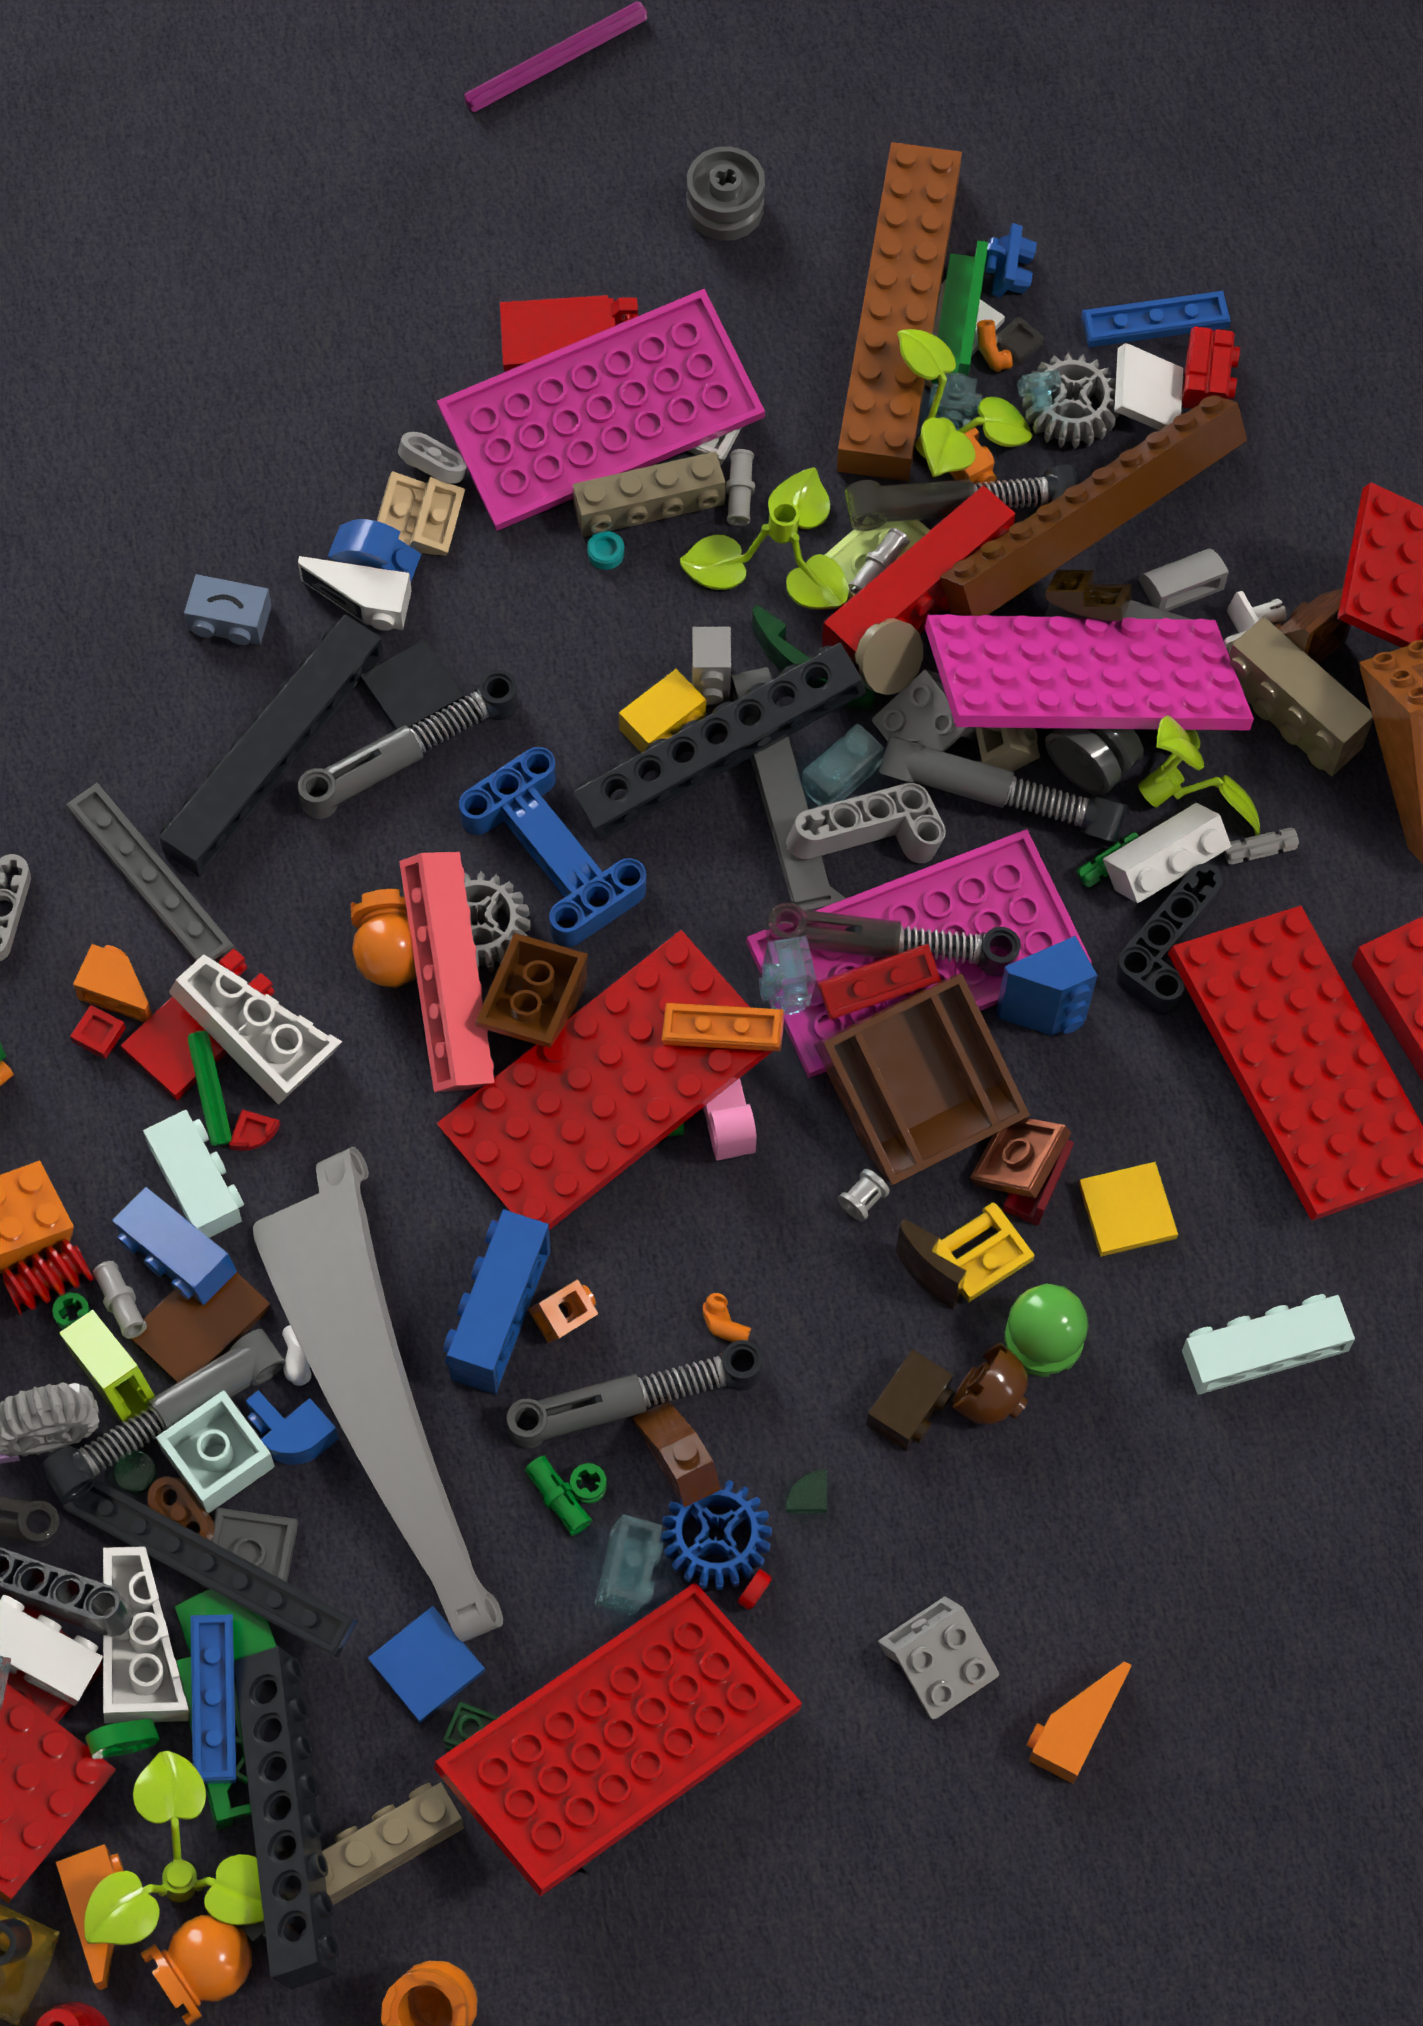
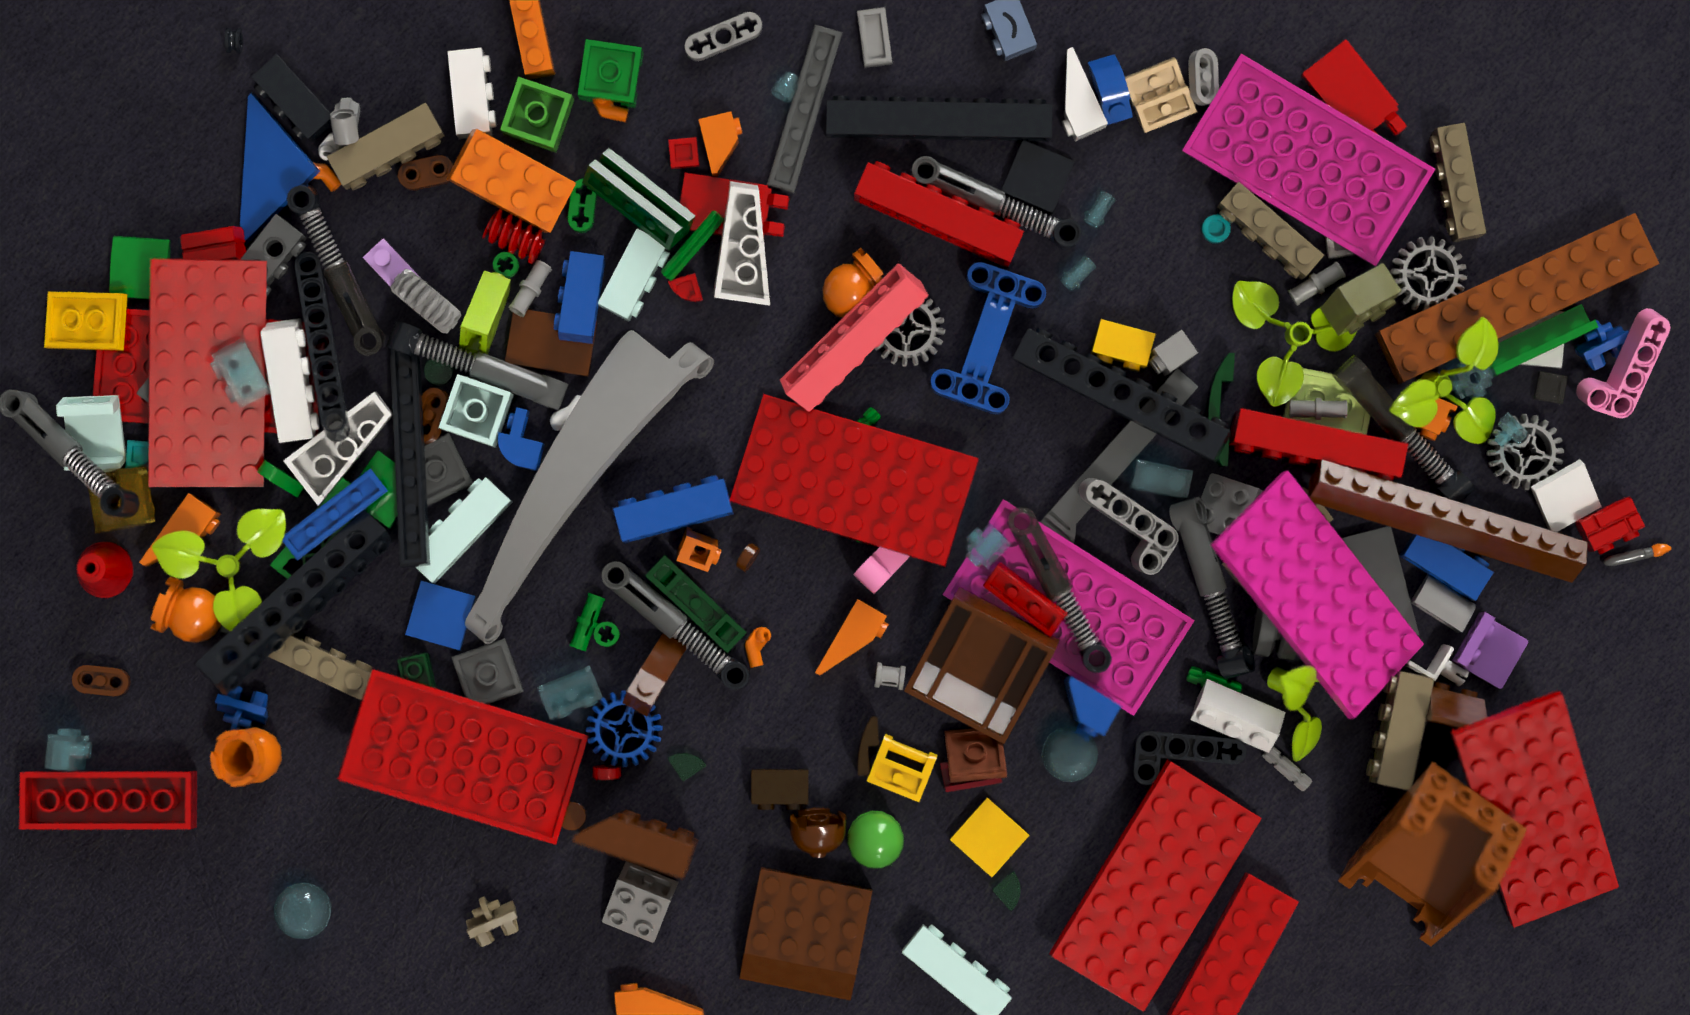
camera: 55 degrees right, 20 degrees up
reddish brown slope [475,933,588,1048] -> none
orange tile [662,1003,785,1051] -> none
dark grey wheel [686,147,765,241] -> none
dark tan tile [855,618,923,695] -> none
orange arm [977,320,1013,373] -> none
dark brown slope [1046,570,1131,621] -> none
blue tile [1081,291,1231,348] -> none
none -> blue hips [215,686,268,730]
none -> light aqua brick [416,478,513,583]
none -> dark grey tile [452,638,524,704]
none -> dark tan hips [466,896,519,947]
none -> reddish brown tile [562,802,586,830]
none -> green beam [568,179,597,233]
none -> reddish brown slope [573,809,699,878]
none -> dark green brick [582,148,695,251]
none -> dark green slope [645,555,747,653]
none -> reddish brown tile [736,543,760,572]
none -> reddish brown slope [740,867,873,1001]
none -> clear light blue hose [771,72,798,103]
none -> orange slope [815,599,889,675]
none -> red brick [854,161,1024,268]
none -> light grey tile [857,7,892,68]
none -> clear green tile [992,871,1021,911]
none -> clear light blue cylinder [1041,726,1098,782]
none -> clear light blue pin [1060,255,1096,291]
none -> clear light blue pin [1084,191,1116,228]
none -> olive brick [1320,263,1401,336]
none -> light grey gear [1390,237,1467,311]
none -> blue brick [1400,534,1494,601]
none -> dark tan brick [1430,123,1486,242]
none -> medium lavender bracket [1452,612,1528,689]
none -> bright pink beam [1576,308,1670,418]
none -> dark grey piece [1603,544,1671,566]

